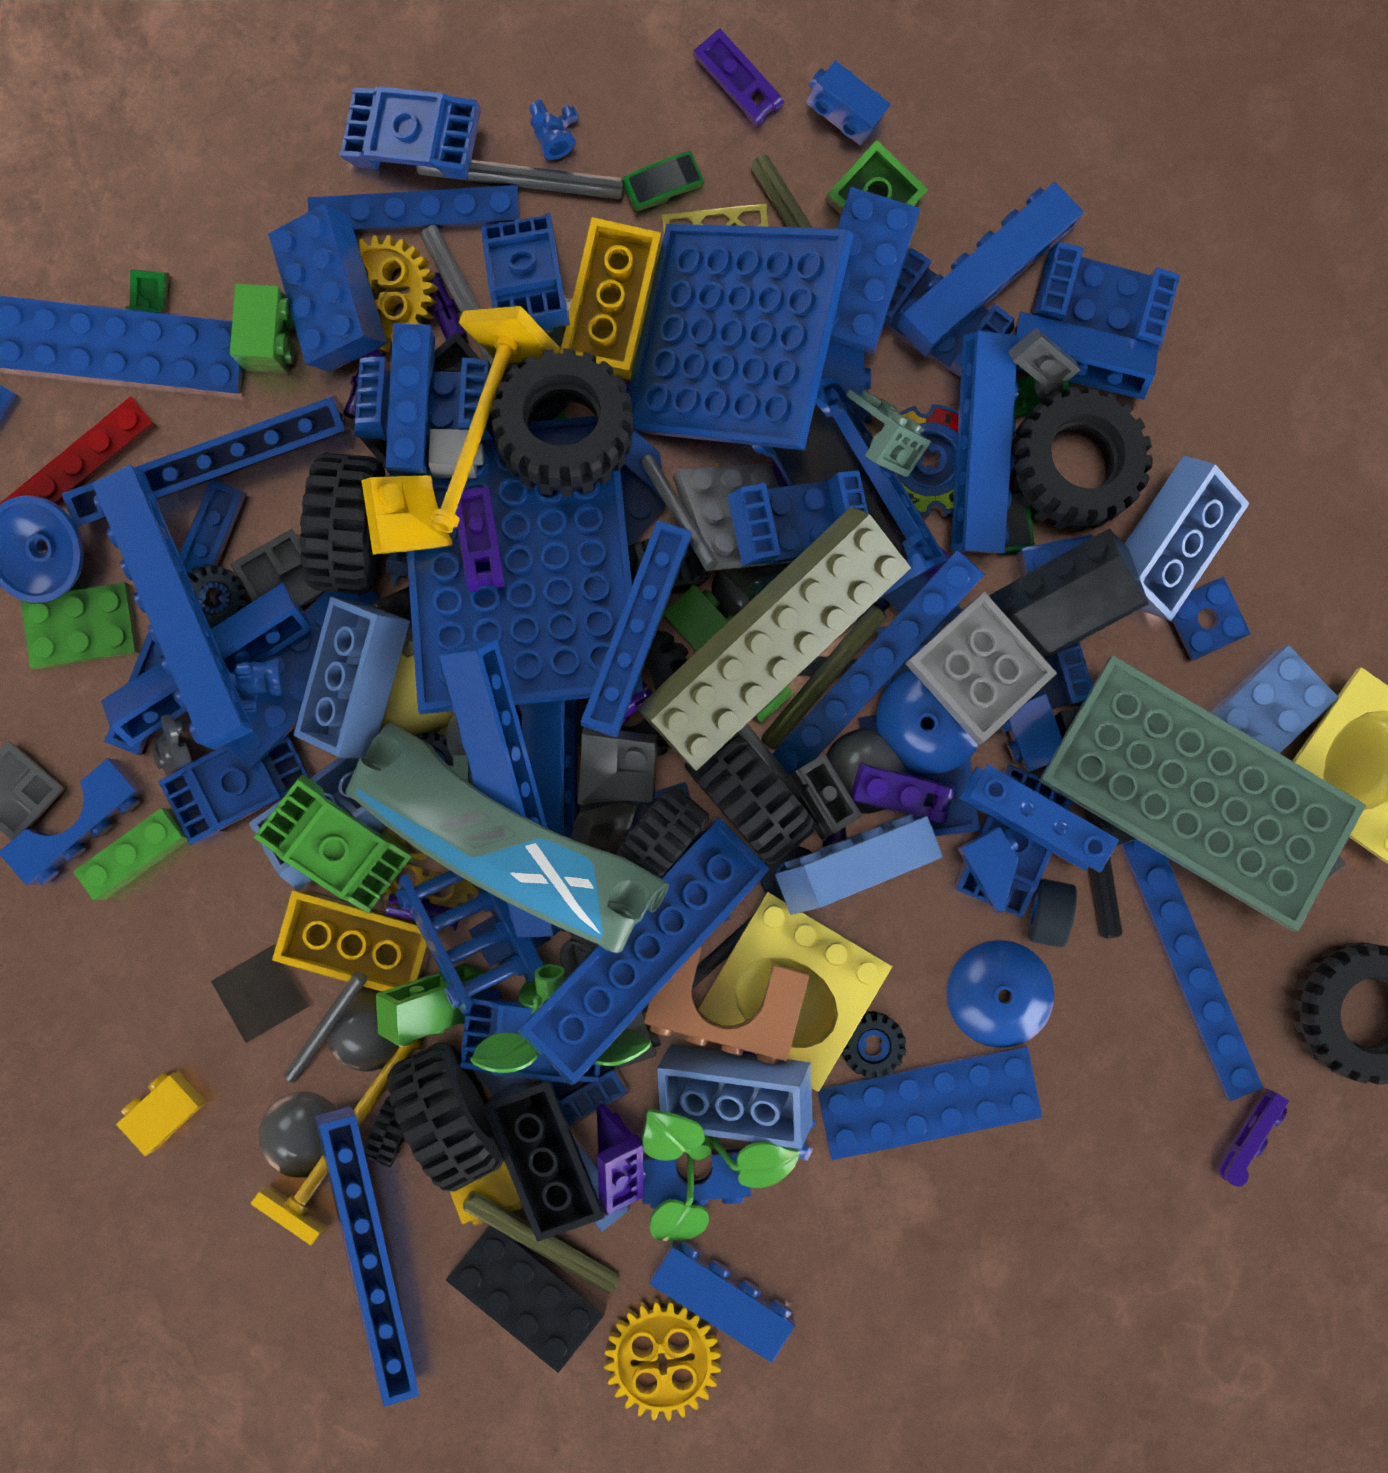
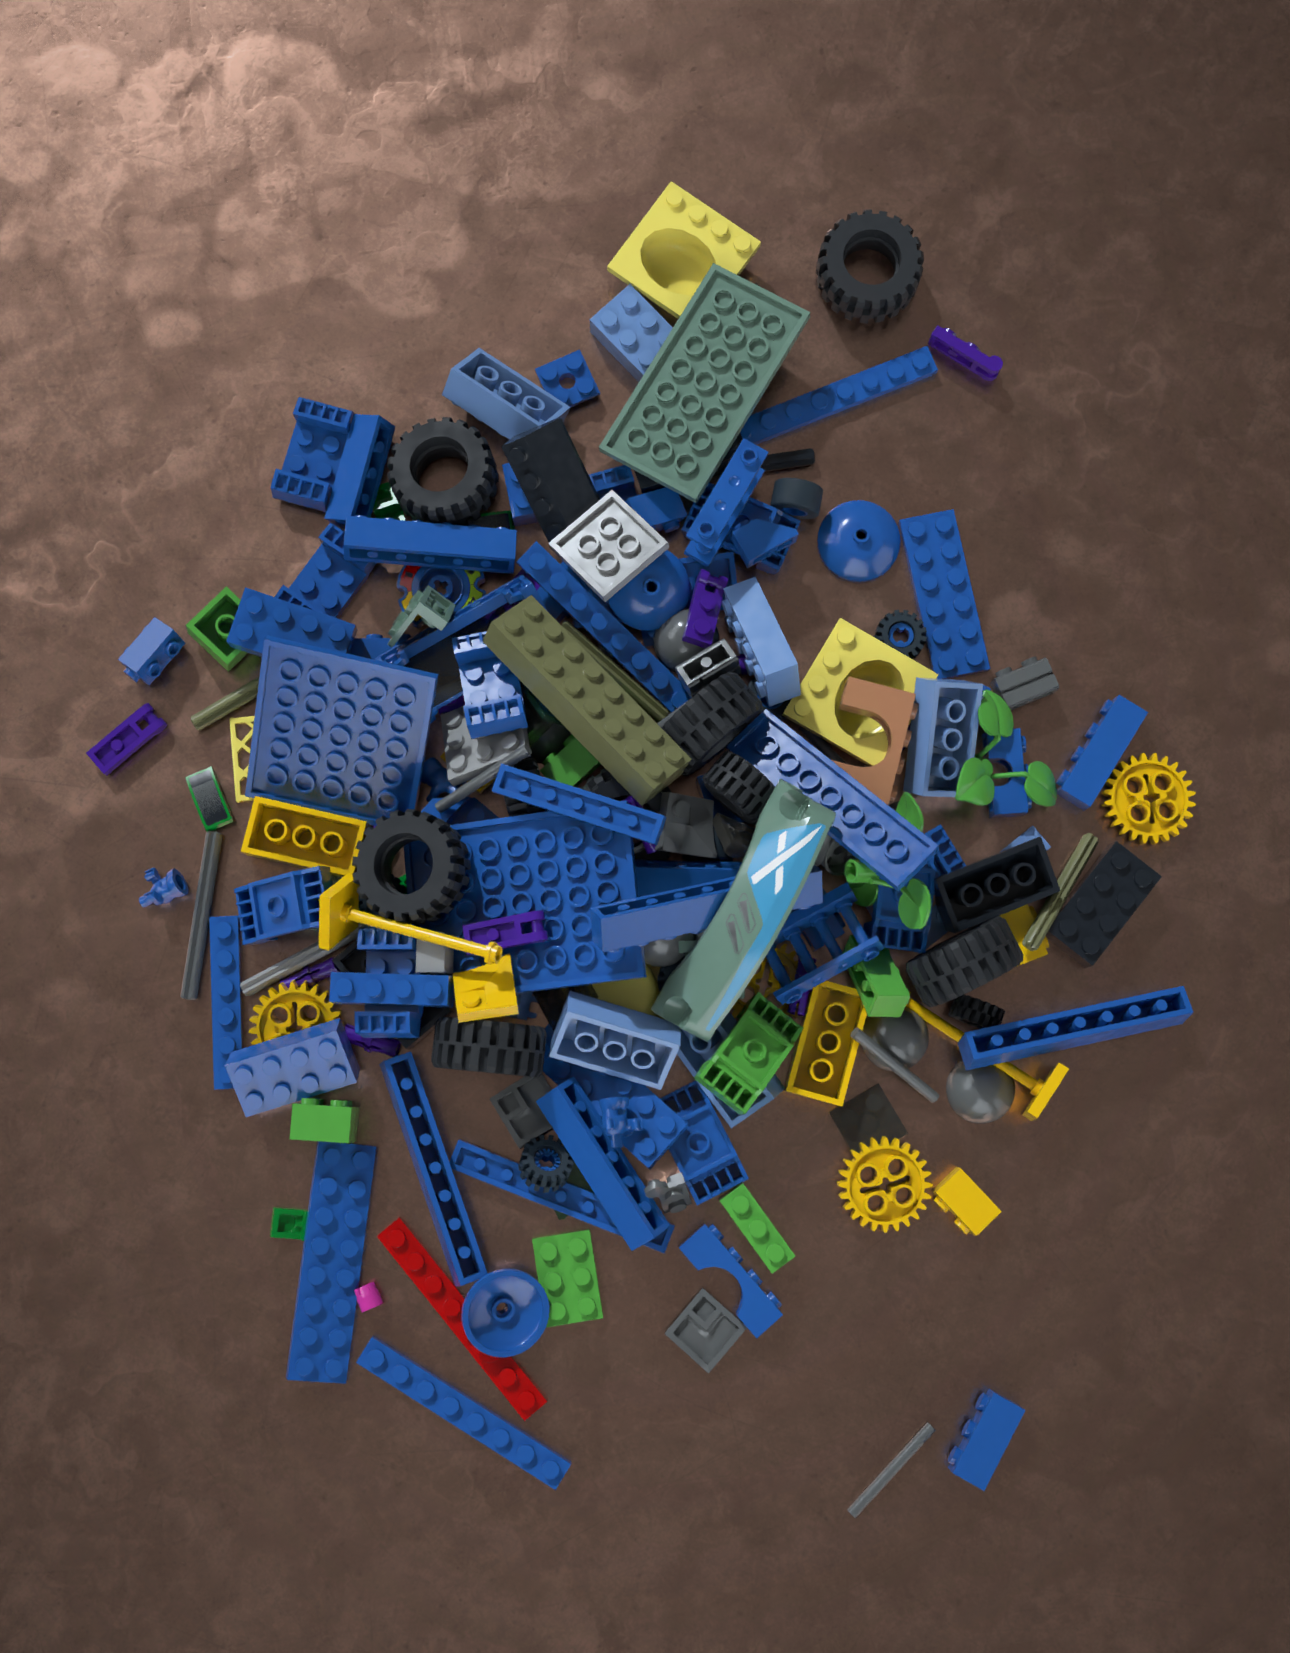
camera: 100 degrees left, 5 degrees down
blue brick [92,464,254,750] -> none
blue plate [339,86,481,179] -> none
dark purple bracket [596,1103,646,1216] -> none
blue brick [896,182,1084,357] -> none
dark grey hinge [1008,328,1081,400] -> none
none -> dark pink hose [354,1282,383,1313]
none -> blue piece [421,757,465,803]
none -> yellow gear [837,1136,933,1233]
none -> dark grey brick [990,656,1059,710]

